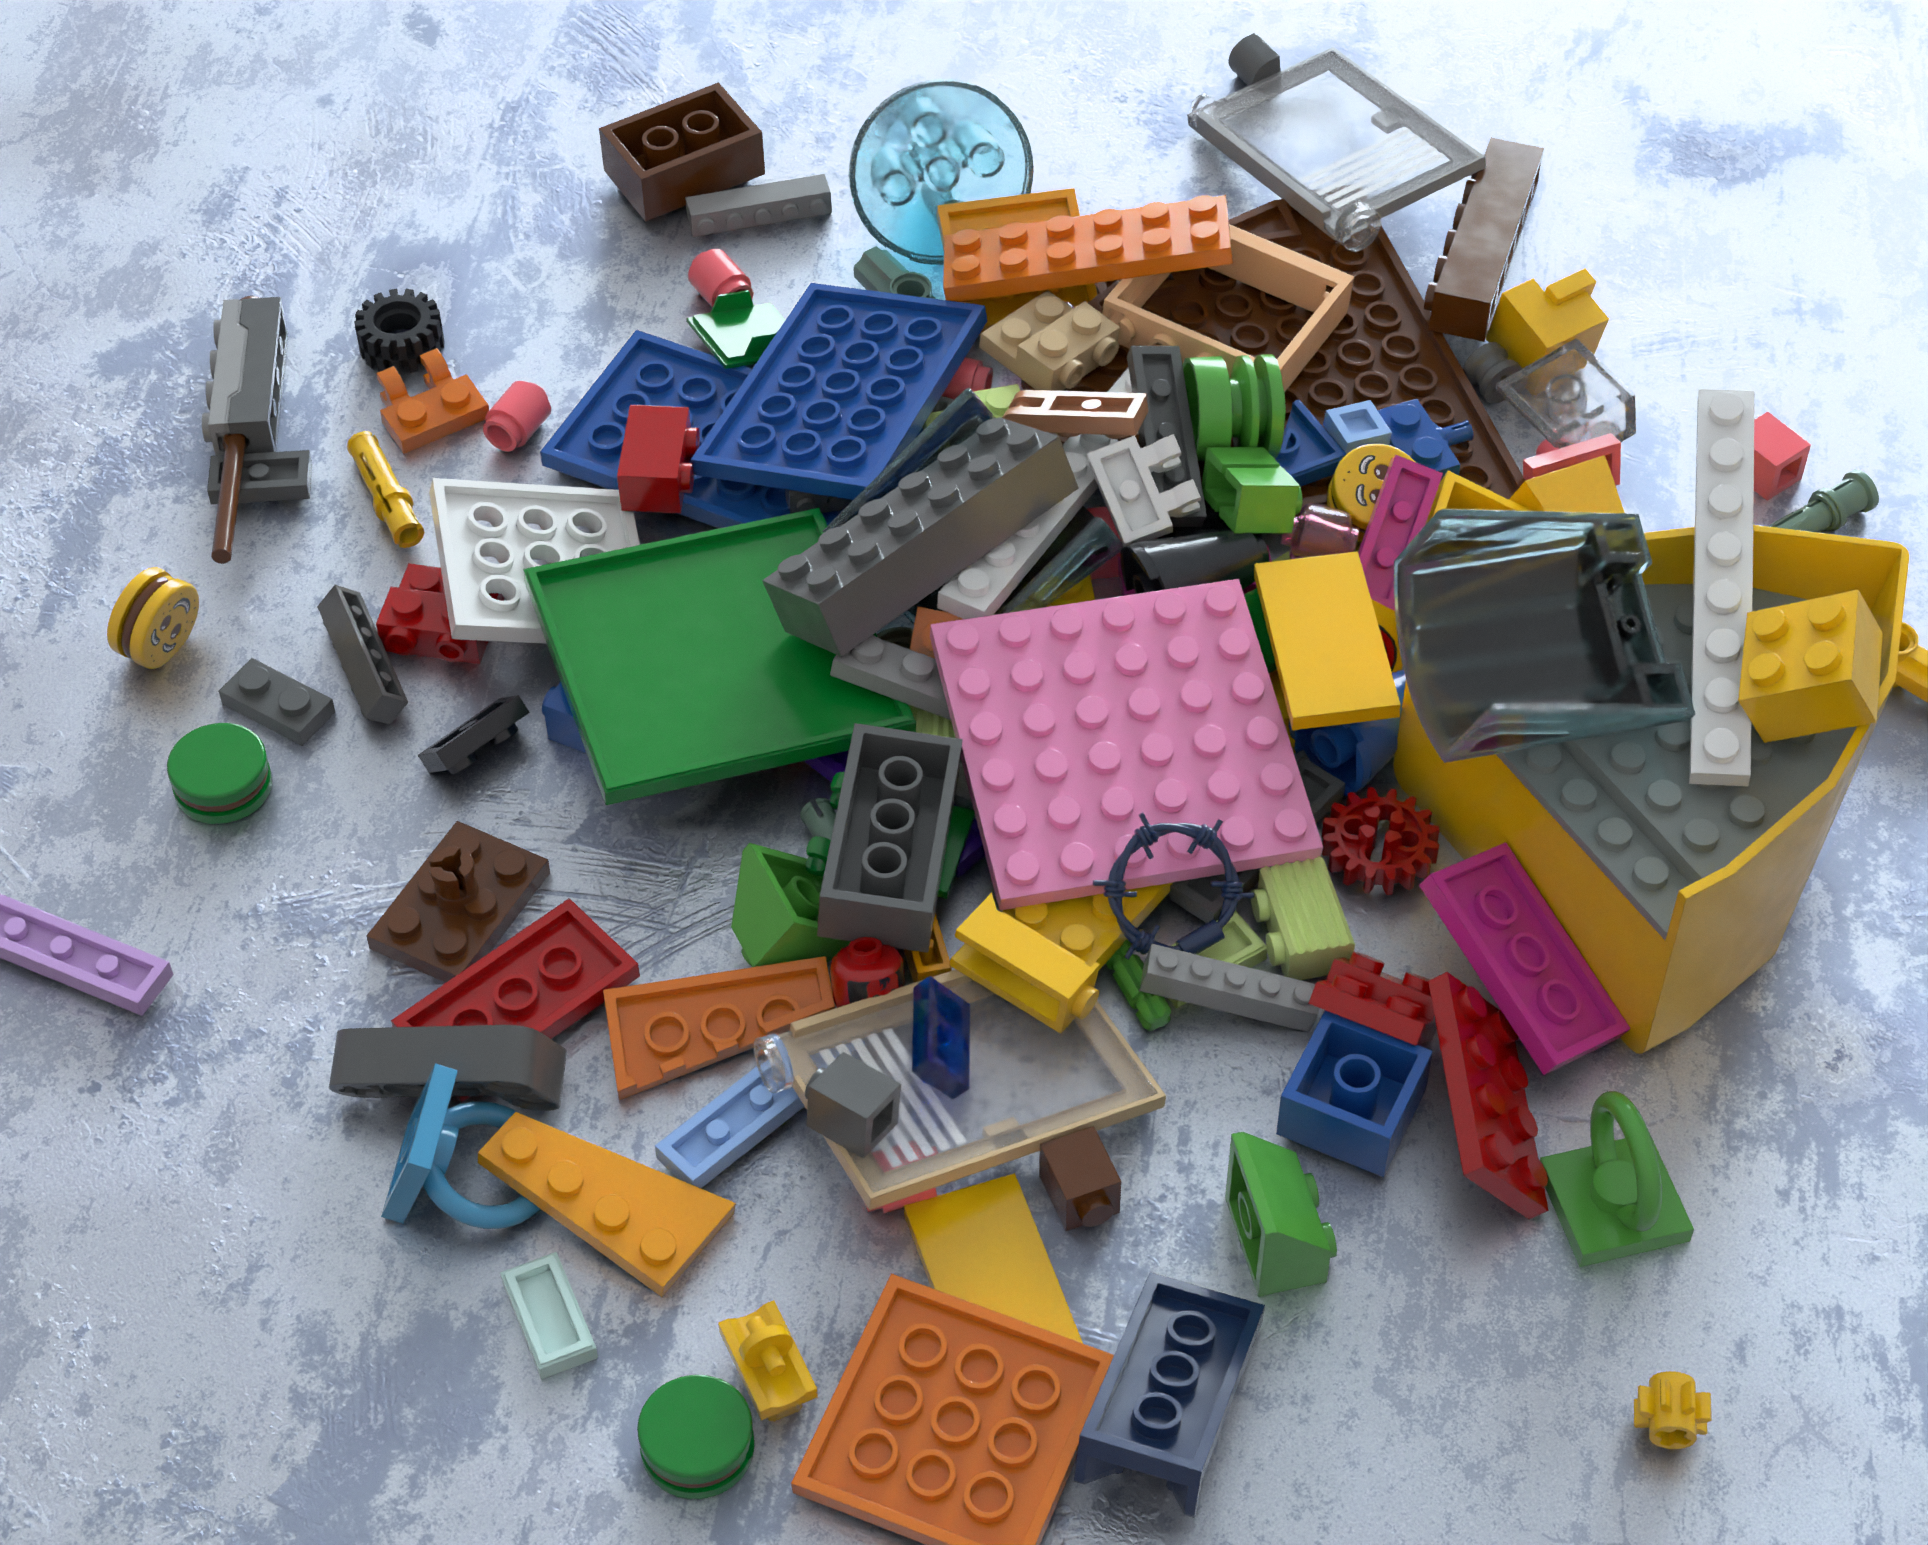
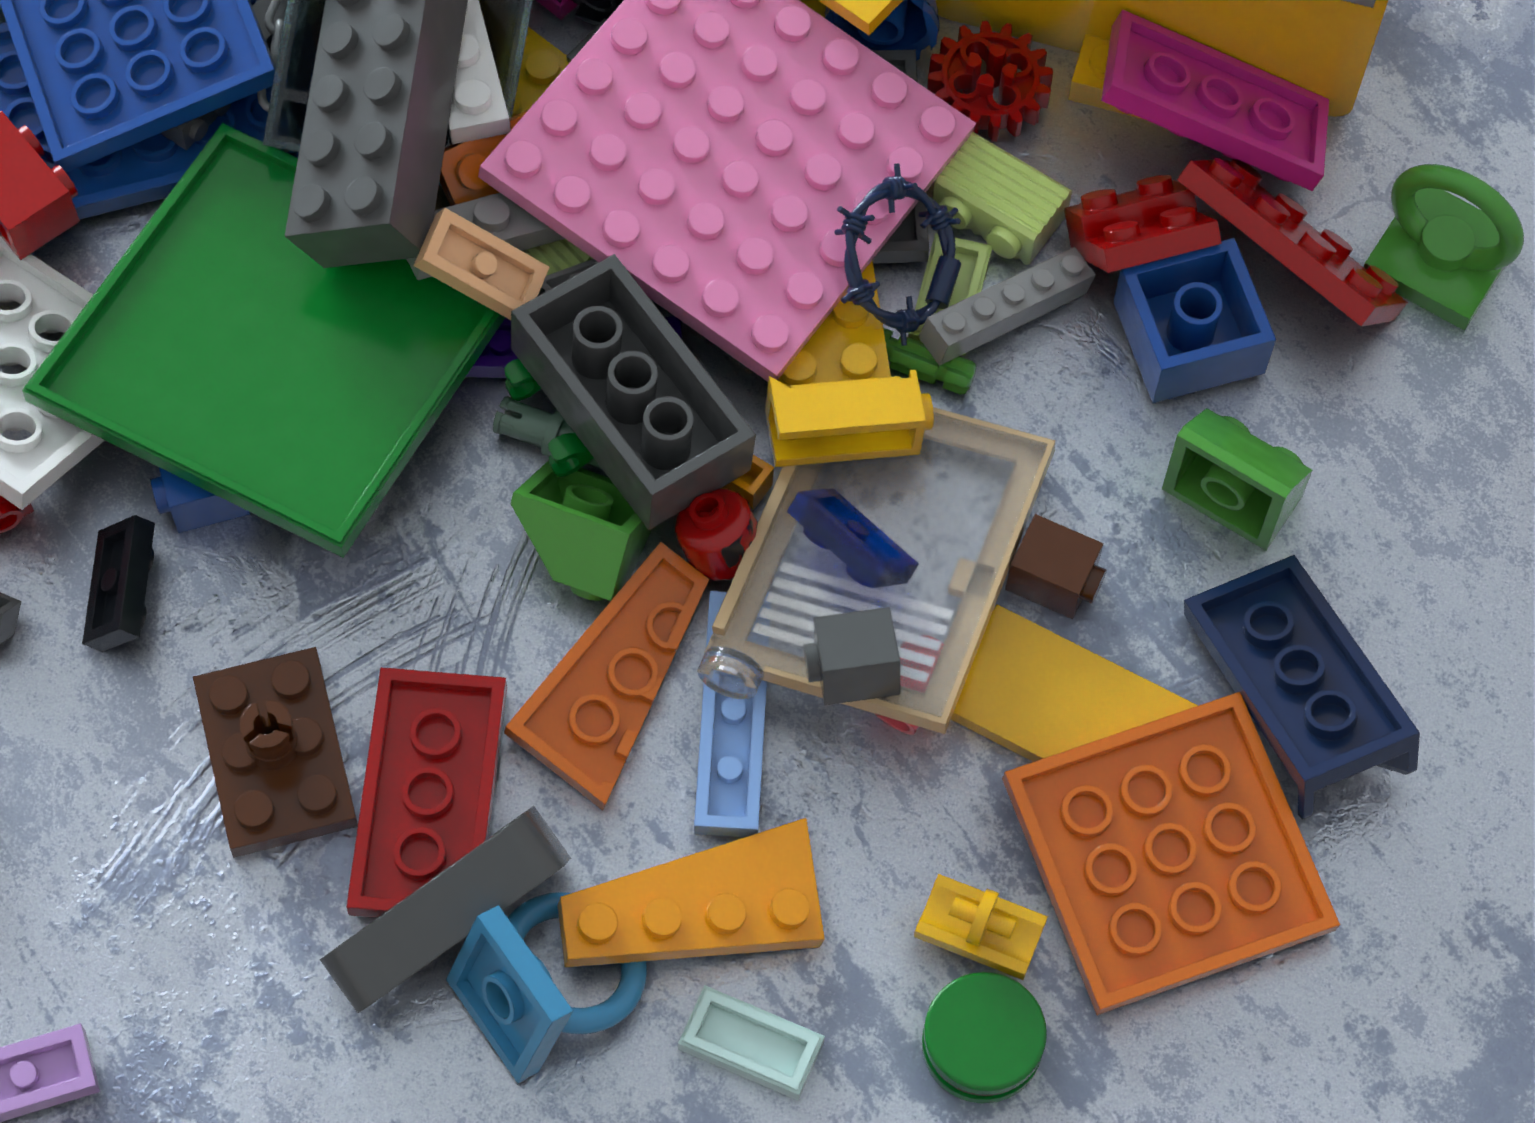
camera: 45 degrees left, 15 degrees up
none -> light nougat plate [413,208,550,320]

